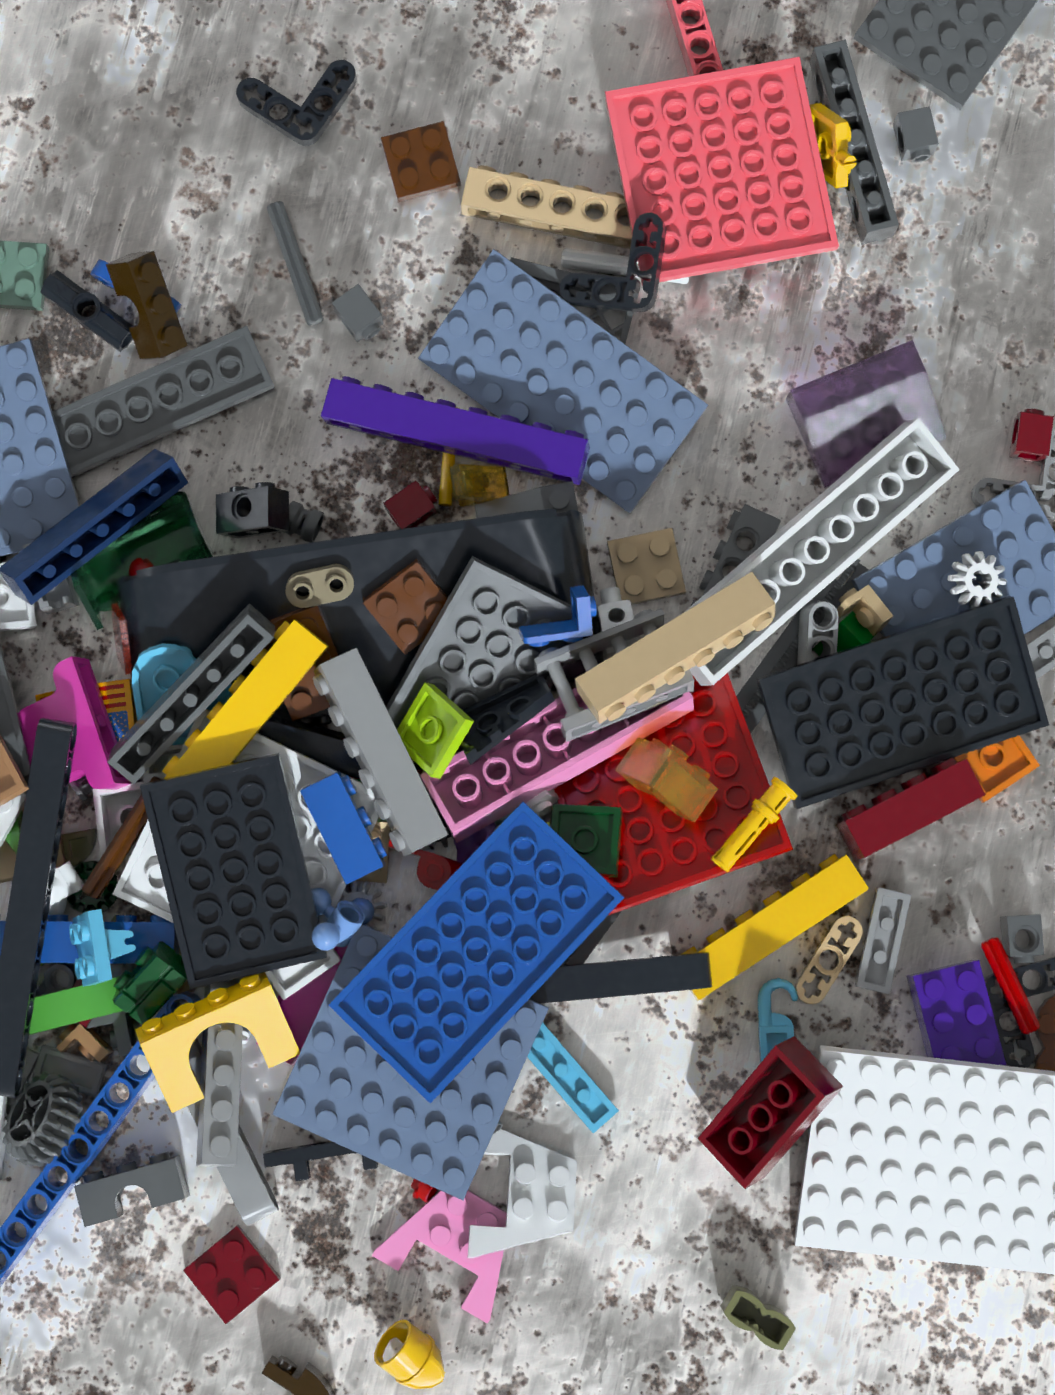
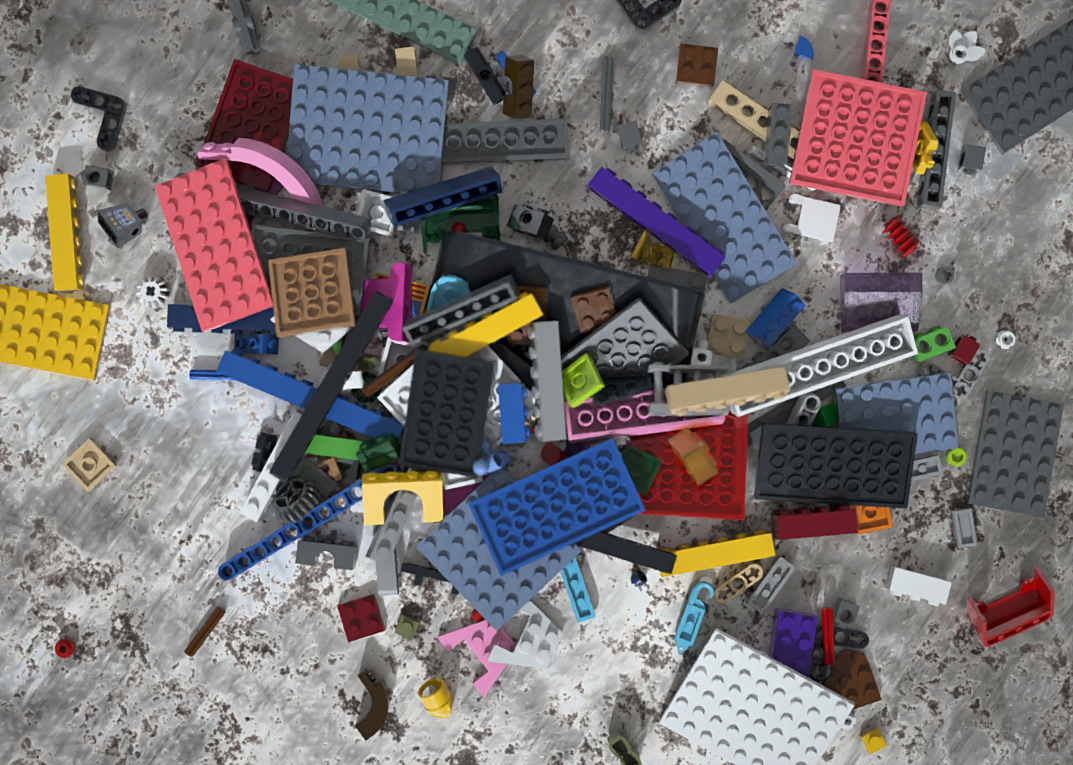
camera: 25 degrees right, 5 degrees up
medium azure plate [69,909,136,987] -> none
clear red piece [111,604,132,675] -> none
dark tan plate [285,564,354,608] -> none
dark red brick [383,480,437,529] -> none
blue bracket [519,585,597,647] -> none
black beam [560,213,666,312] -> none
dark red brick [698,1036,844,1189] -> none
yellow pin [711,776,798,873] -> none
tan bracket [837,584,893,636] -> none
white gear [947,551,1007,608] -> none
none -> olive plate [394,614,420,640]
none -> dark blue hinge [630,570,647,587]
none -> blue brick [745,288,806,349]
none -> dark grey brick [764,103,792,167]
none -> white flag [782,194,841,243]
none -> blue tile [794,36,814,61]
none -> red piece [882,214,920,258]
none -> bright green brick [913,325,956,362]
none -> dark grey bush [935,267,954,285]

